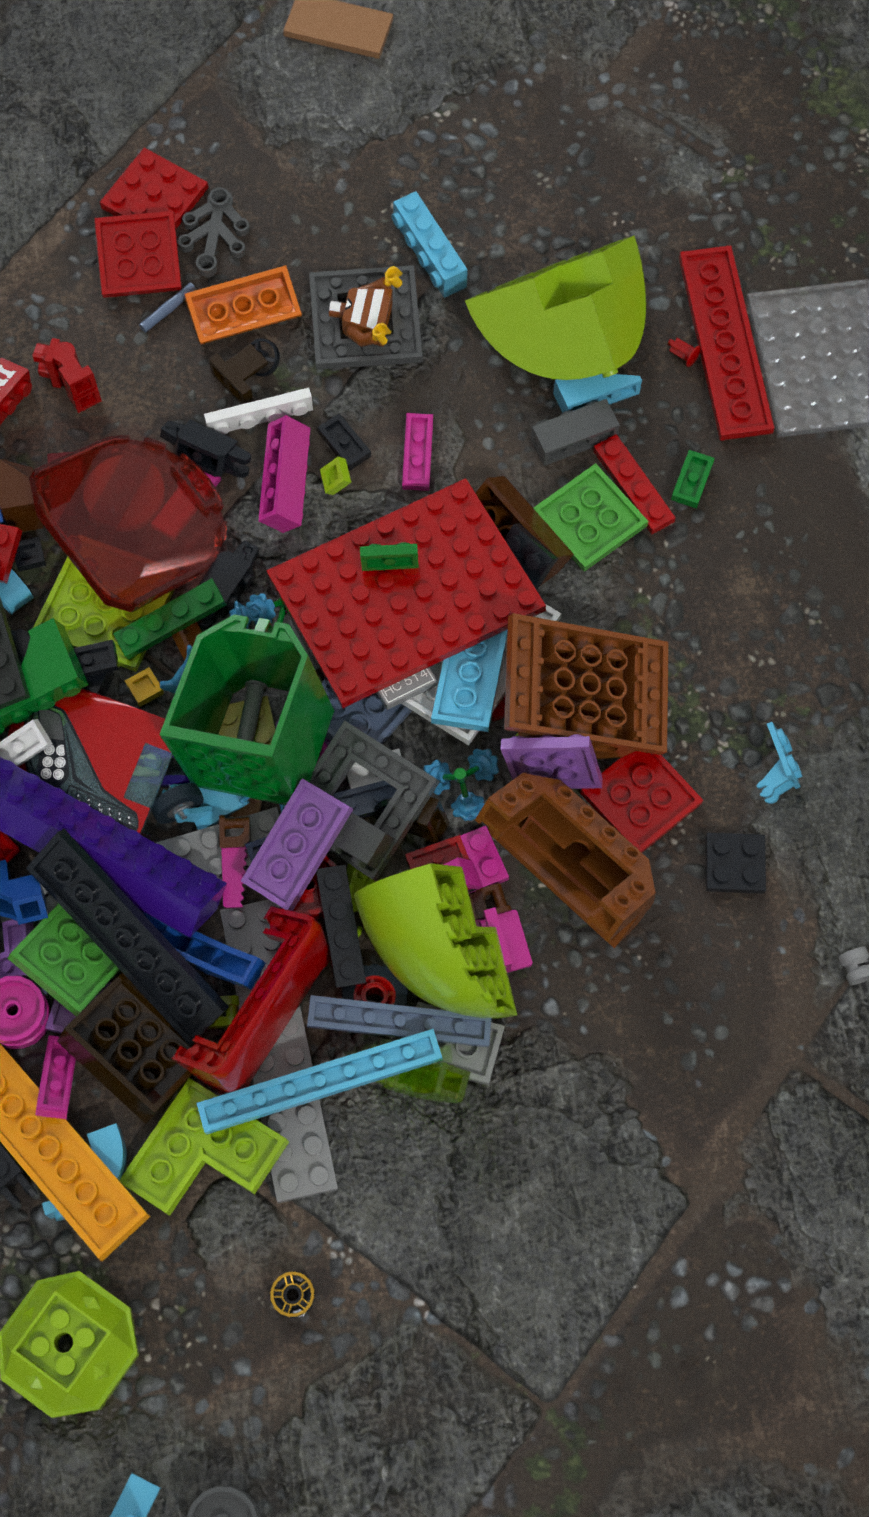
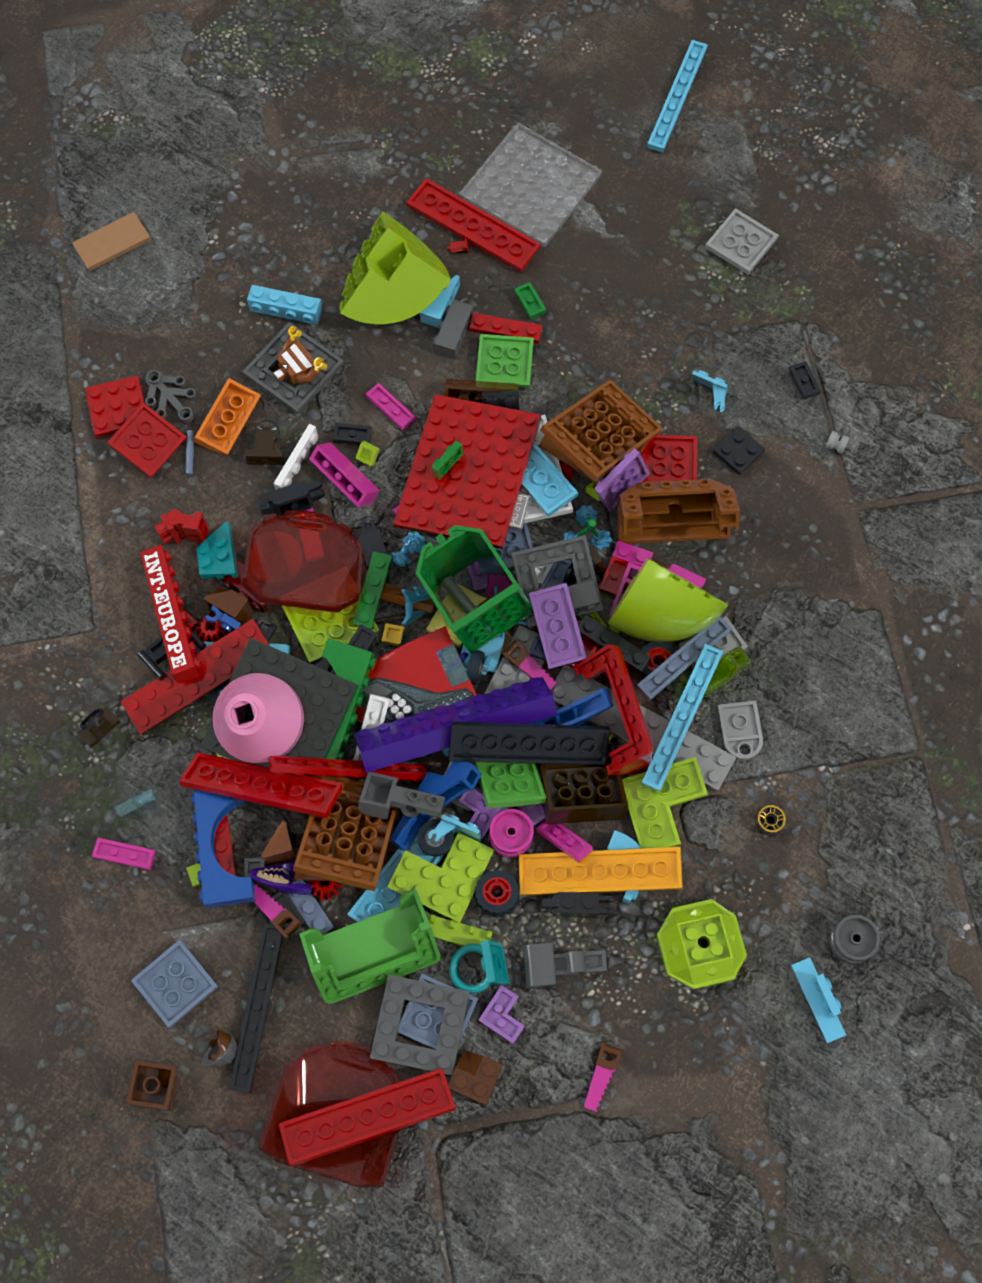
camera: 45 degrees left, 0 degrees up
none -> teal wing [196,521,239,579]
none -> light grey tile [717,700,763,761]

